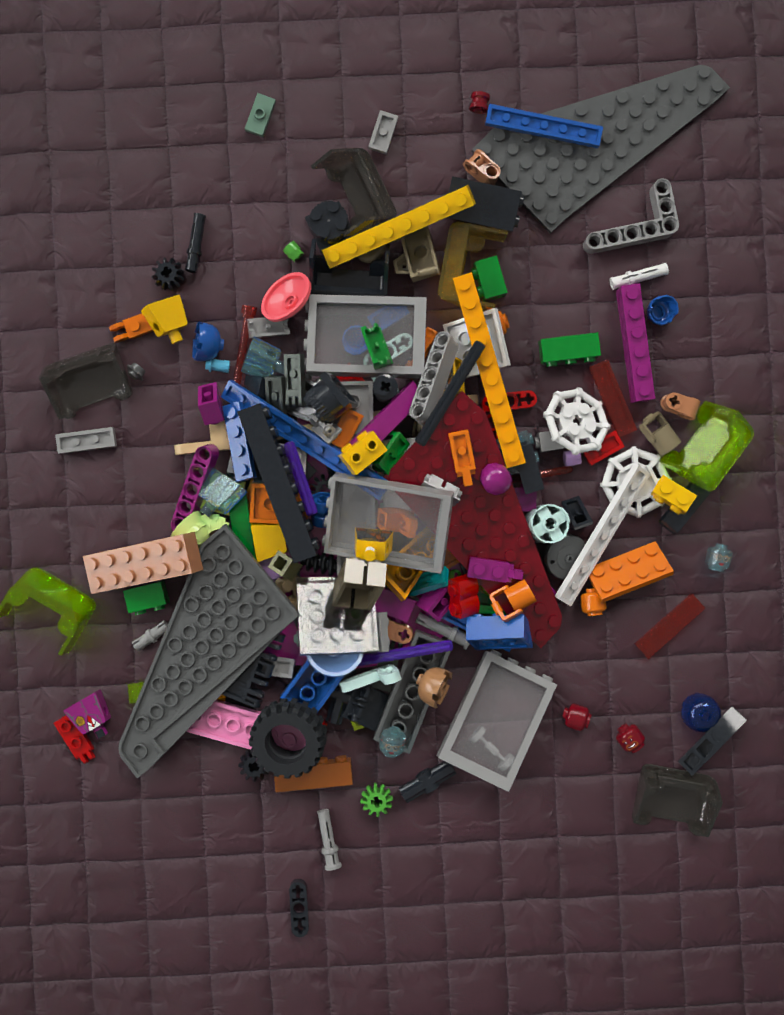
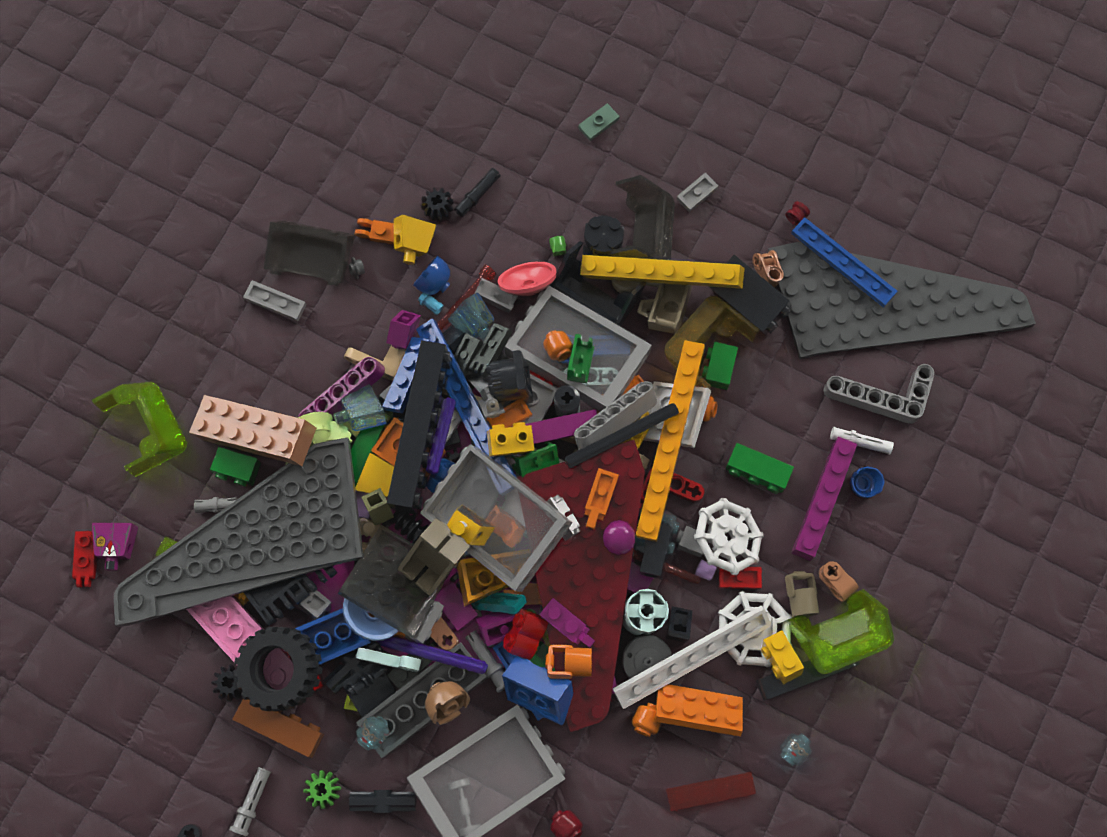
camera: 30 degrees right, 15 degrees down
clear red plate [589,359,637,437] -> none
none -> orange head [543,330,573,362]

